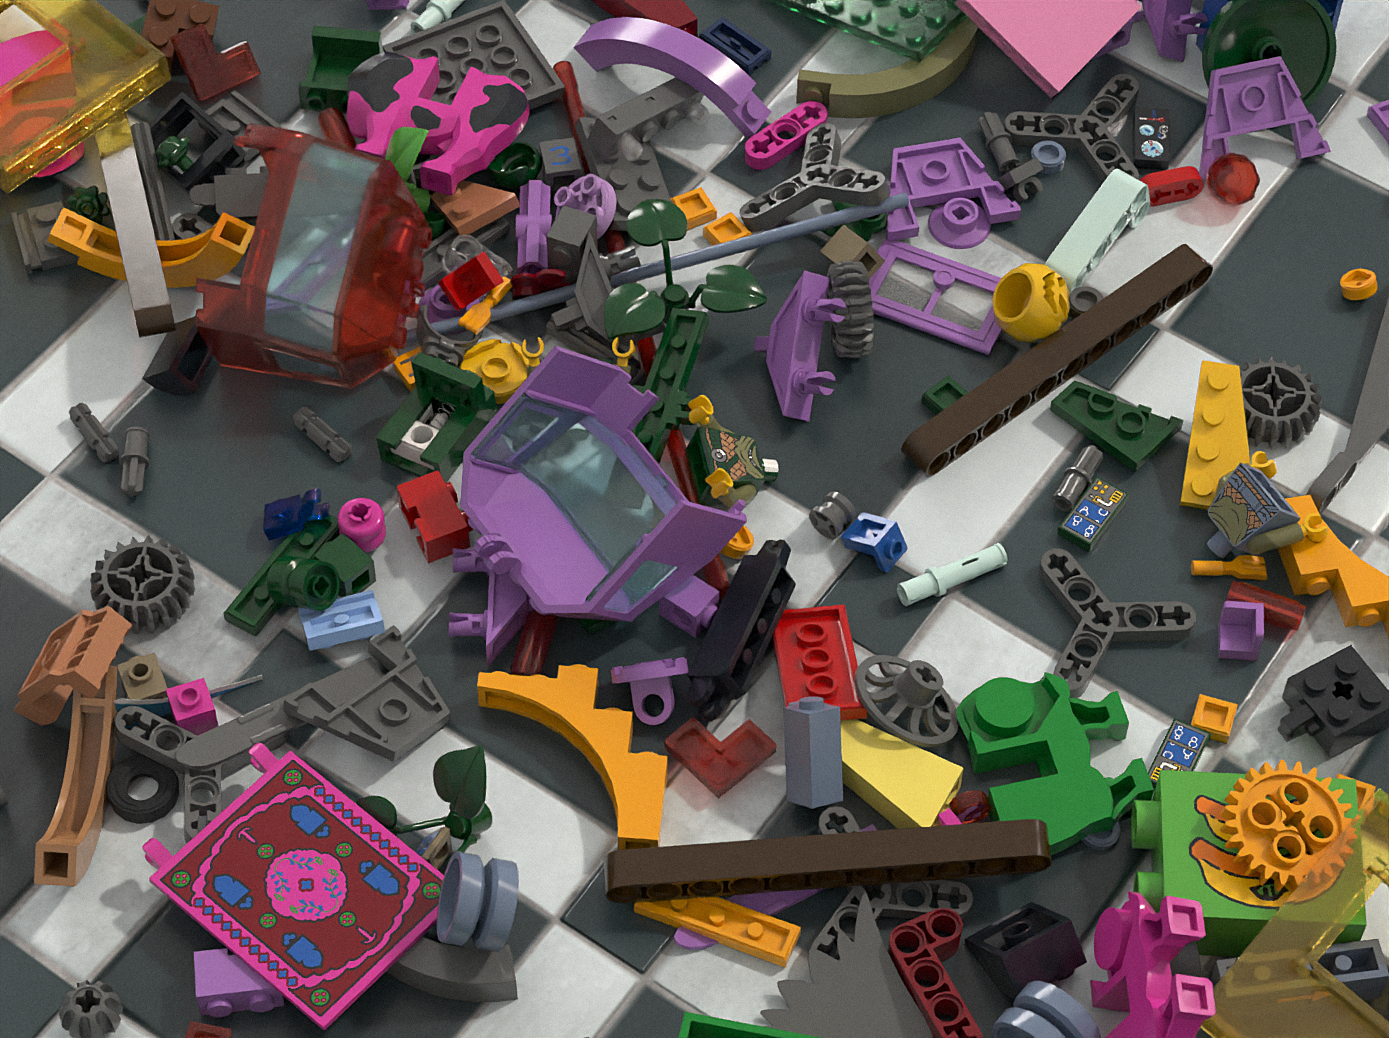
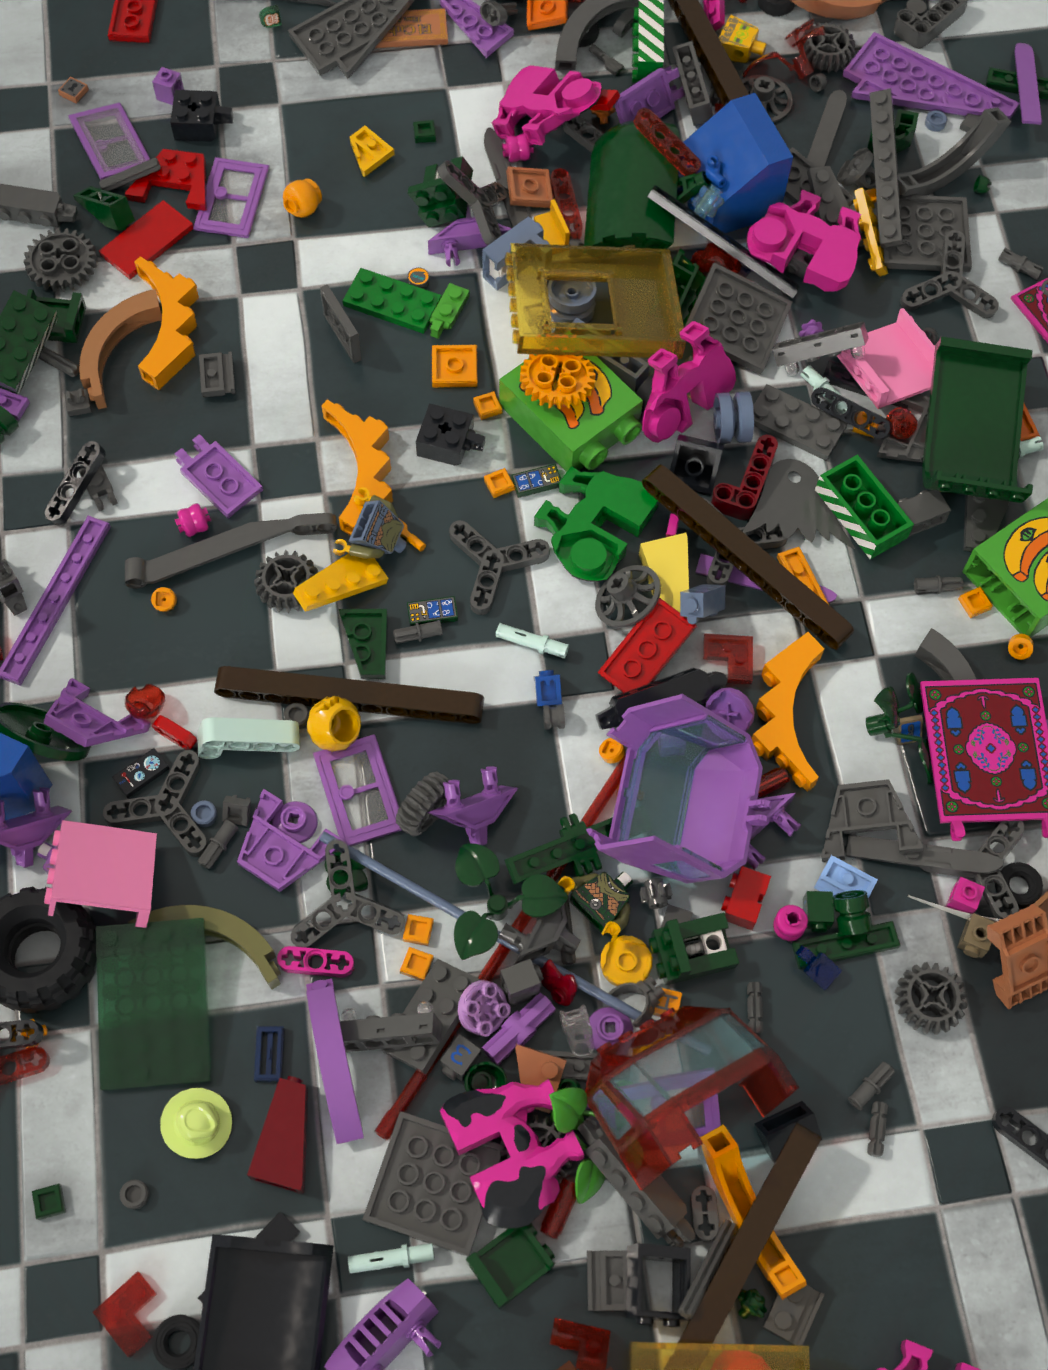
camera: 135 degrees left, 10 degrees up
dark green plant [156,136,193,172] -> none
sand blue wheel [437,851,519,952] -> none
red bracket [438,251,504,311] -> none
light orange piece [458,277,513,335] -> none
torso [685,395,778,510] -> none
dark tan brick [820,225,885,279] -> none
dark green tile [921,375,969,415] -> none
clear red tile [949,790,991,824] -> none
medium lavender panel [1218,601,1264,661] -> none
clear red piece [1226,581,1306,631] -> none

